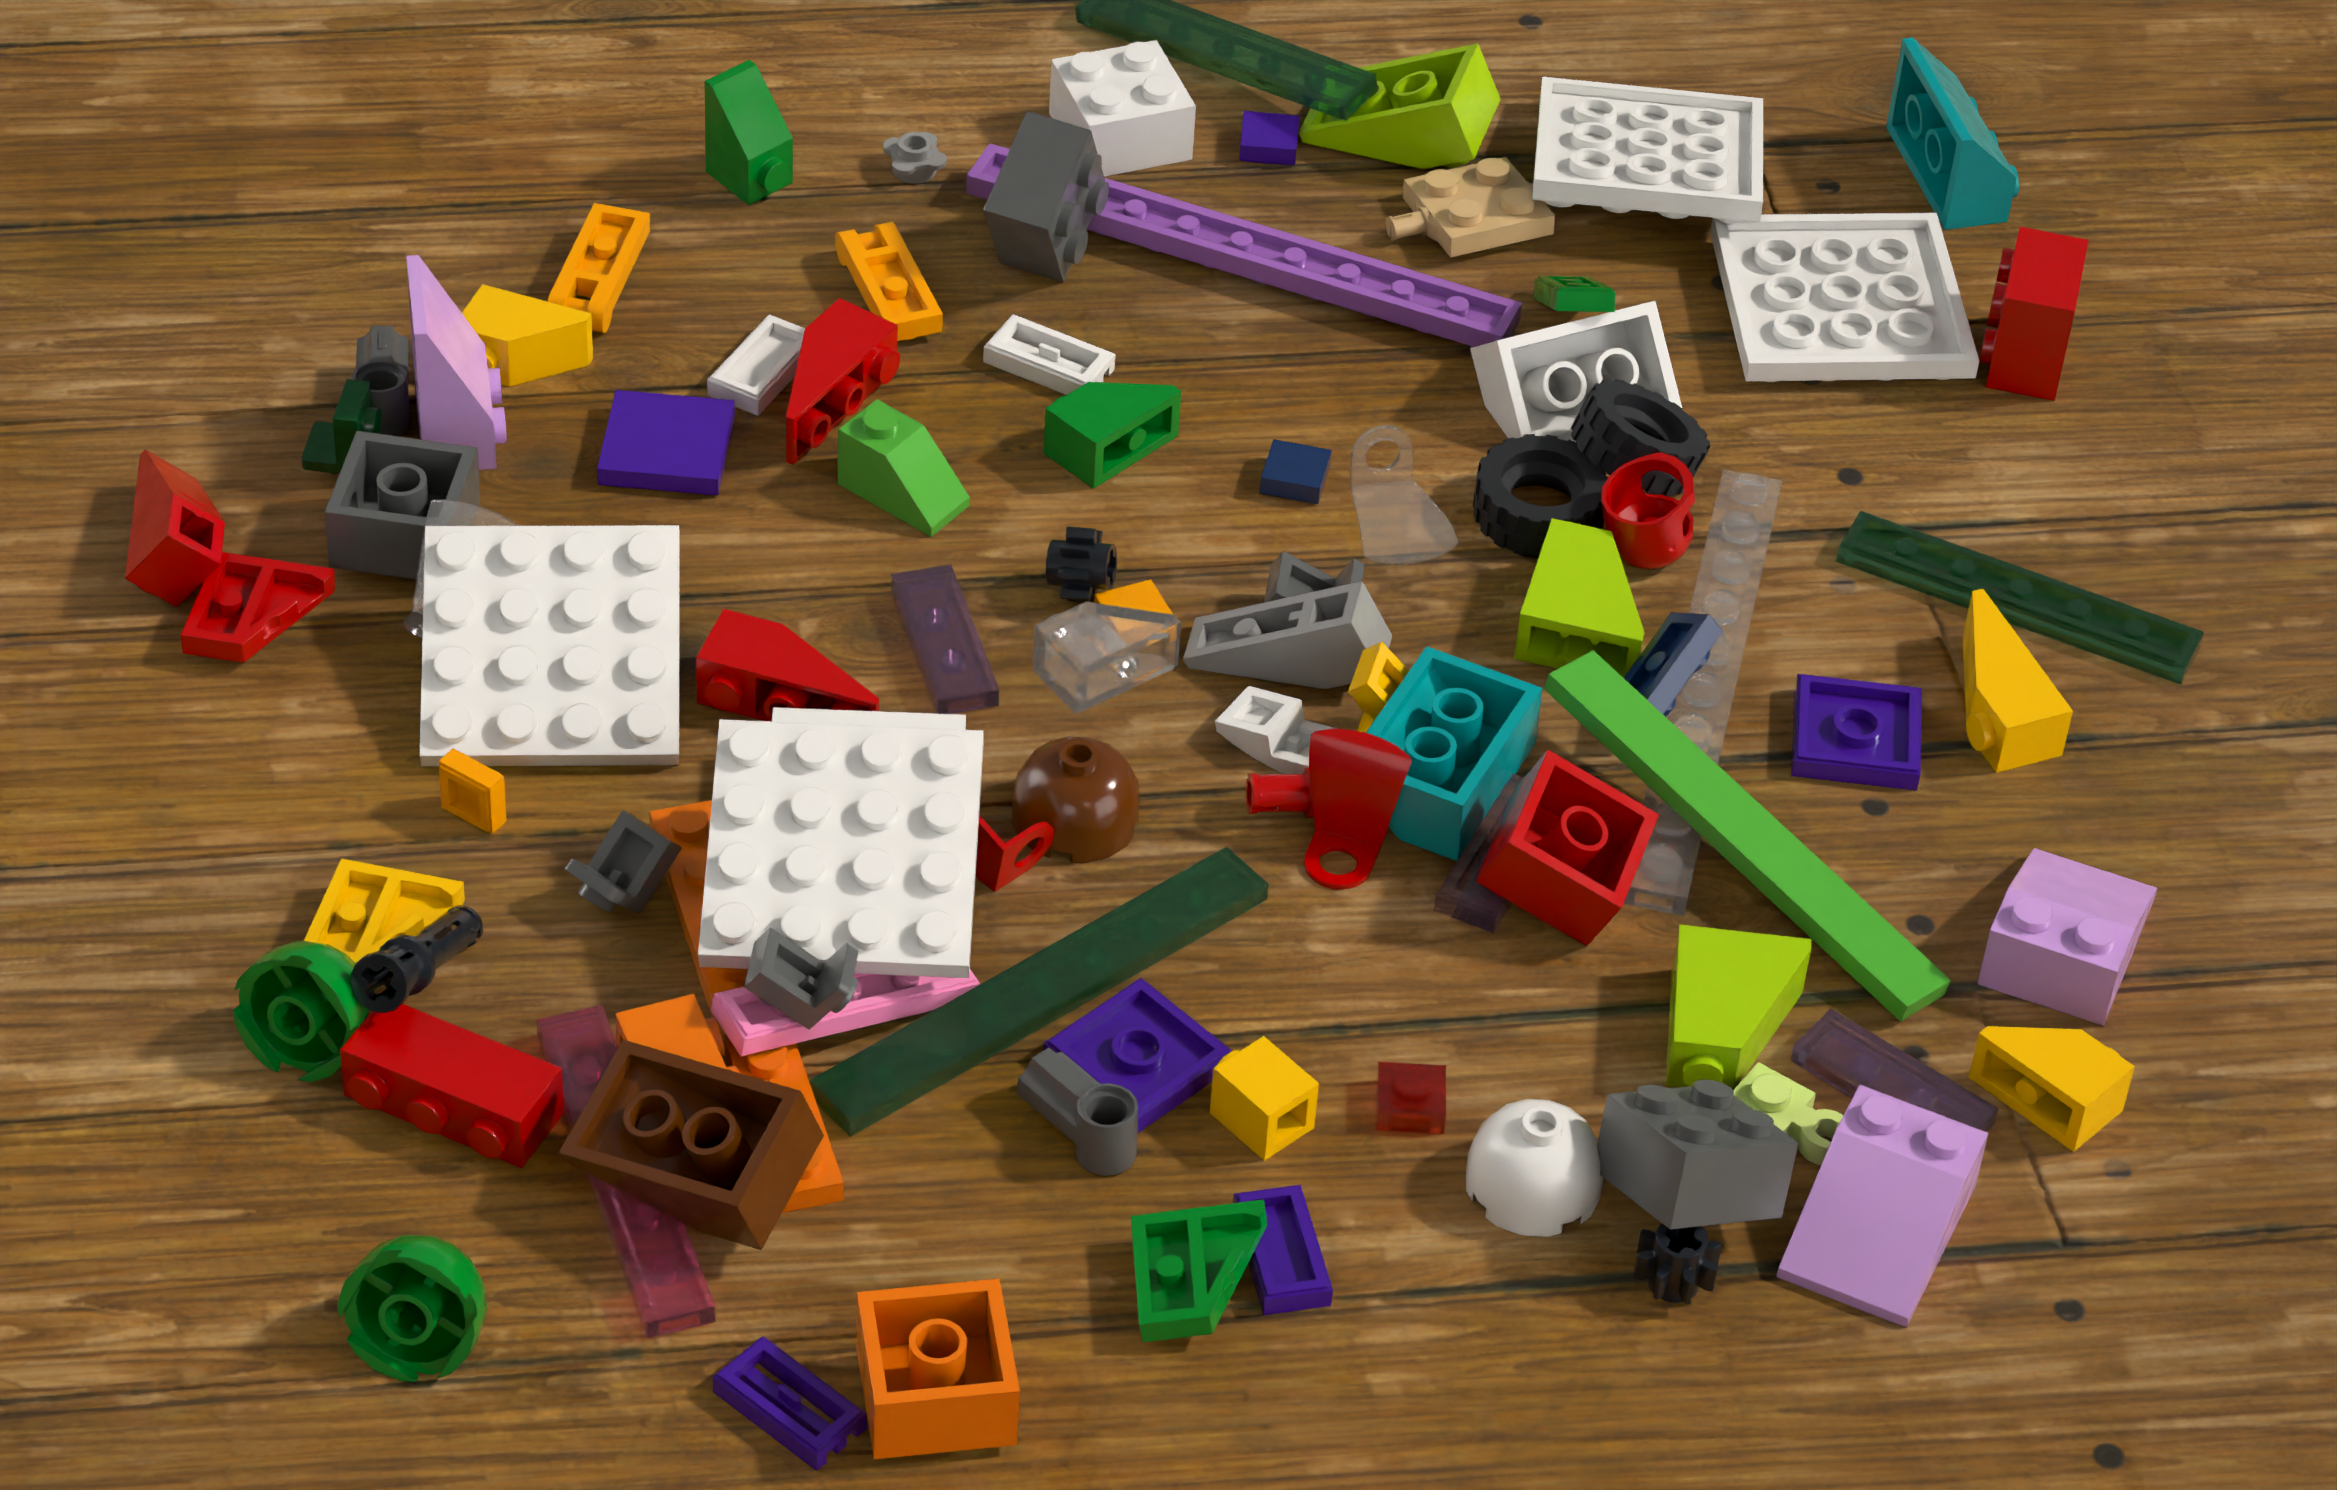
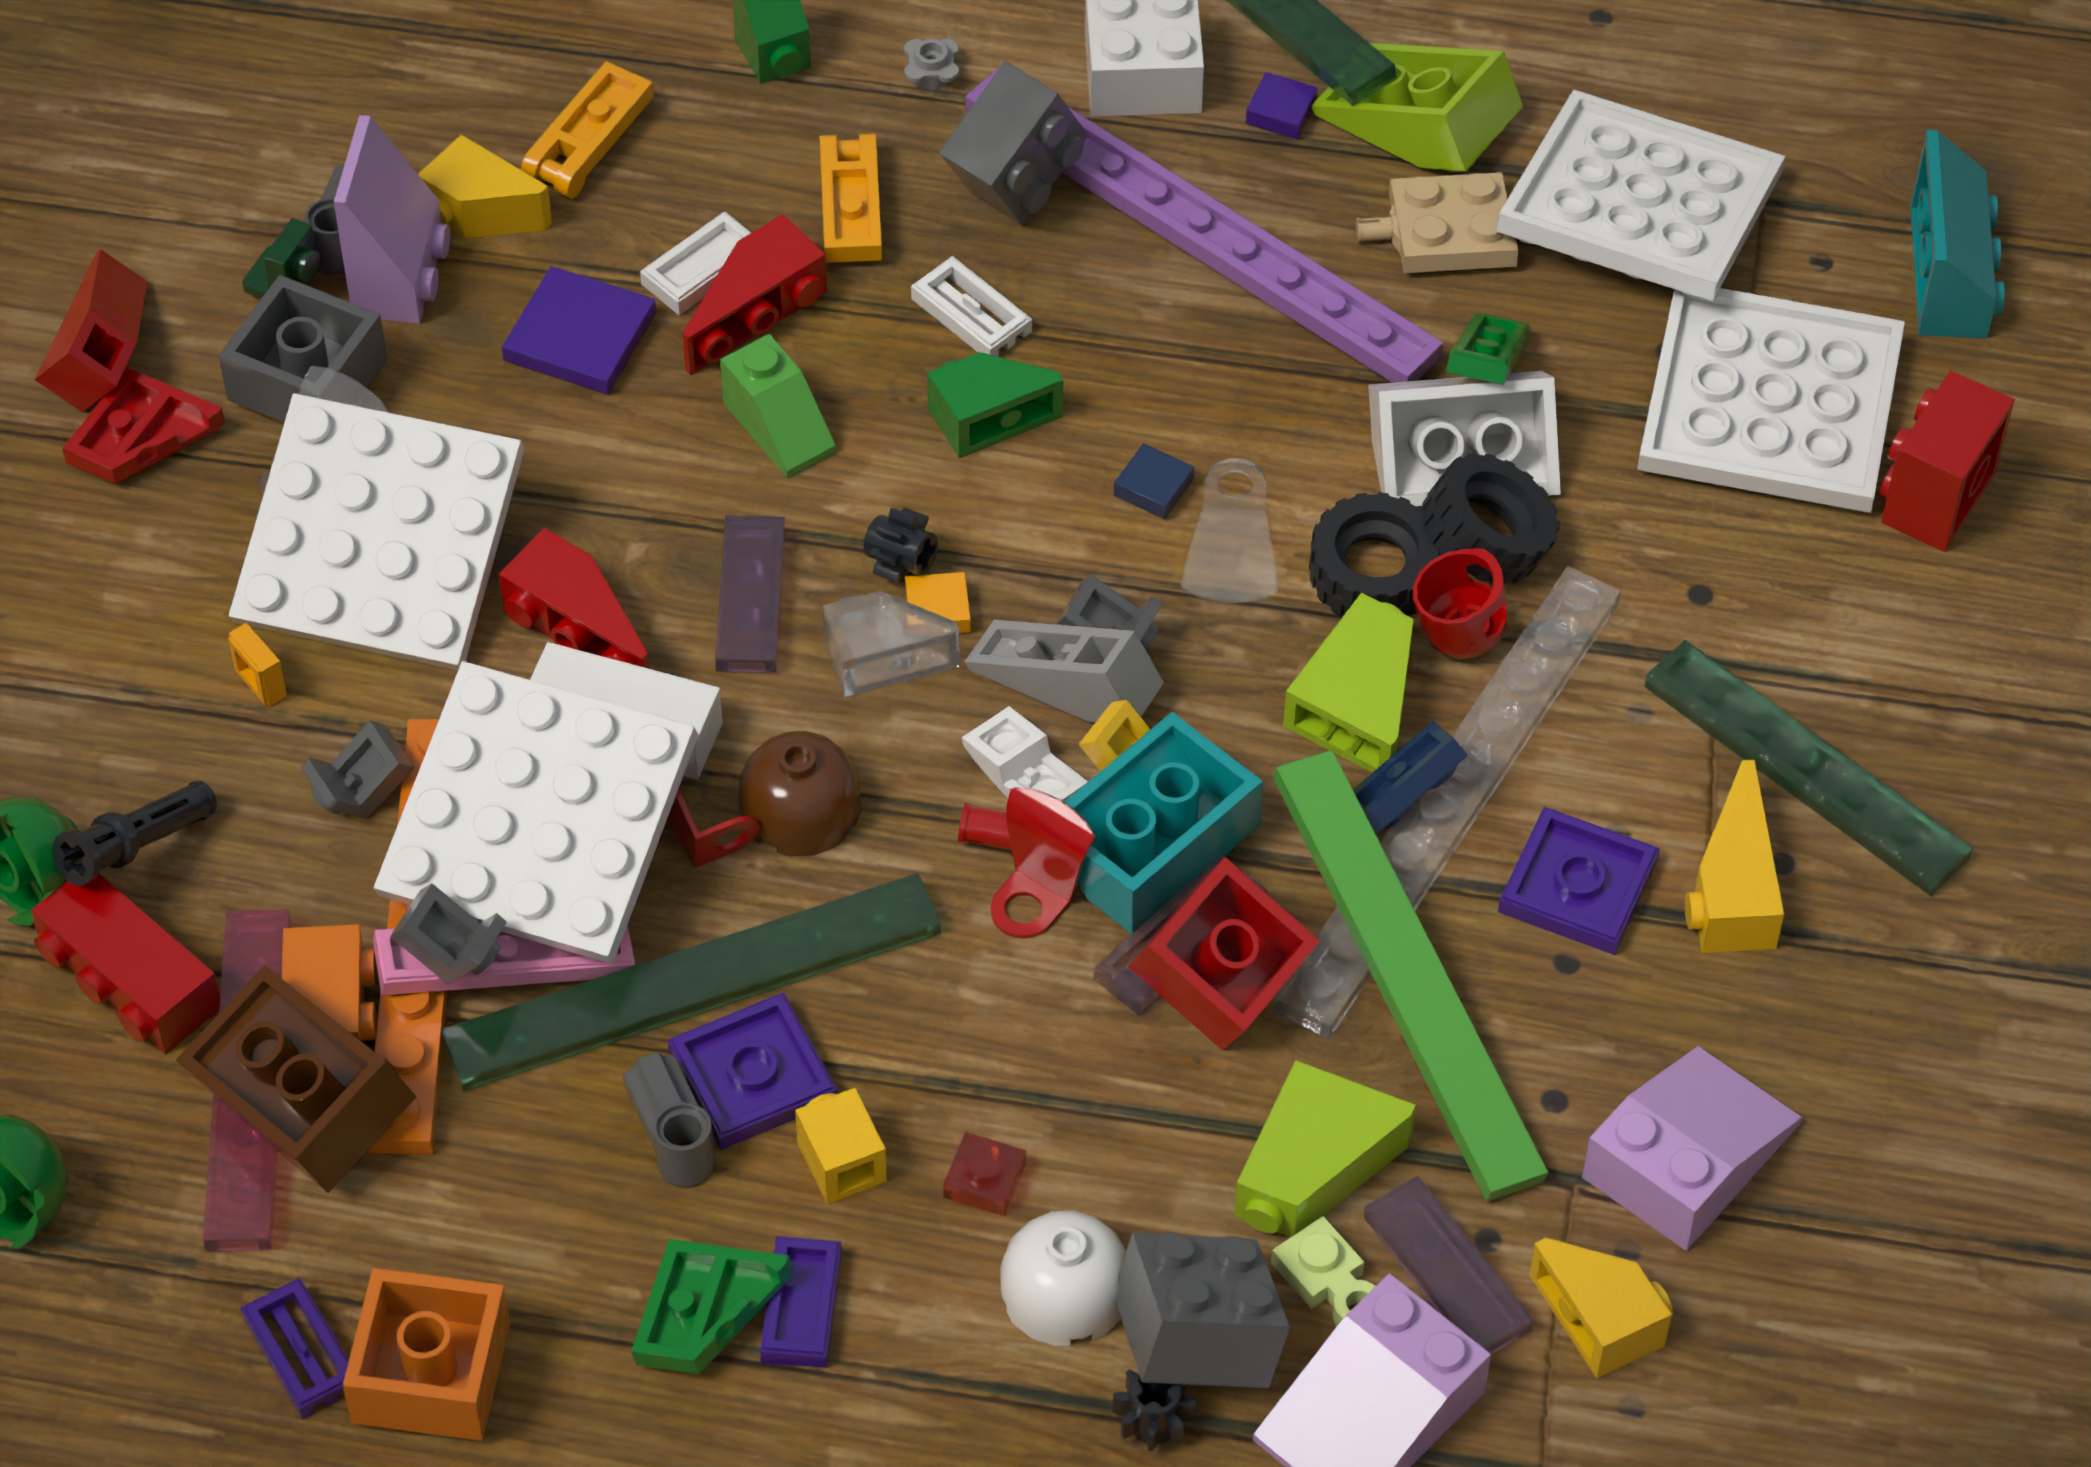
camera: 20 degrees right, 10 degrees up
yellow wing [304,858,465,963] -> none

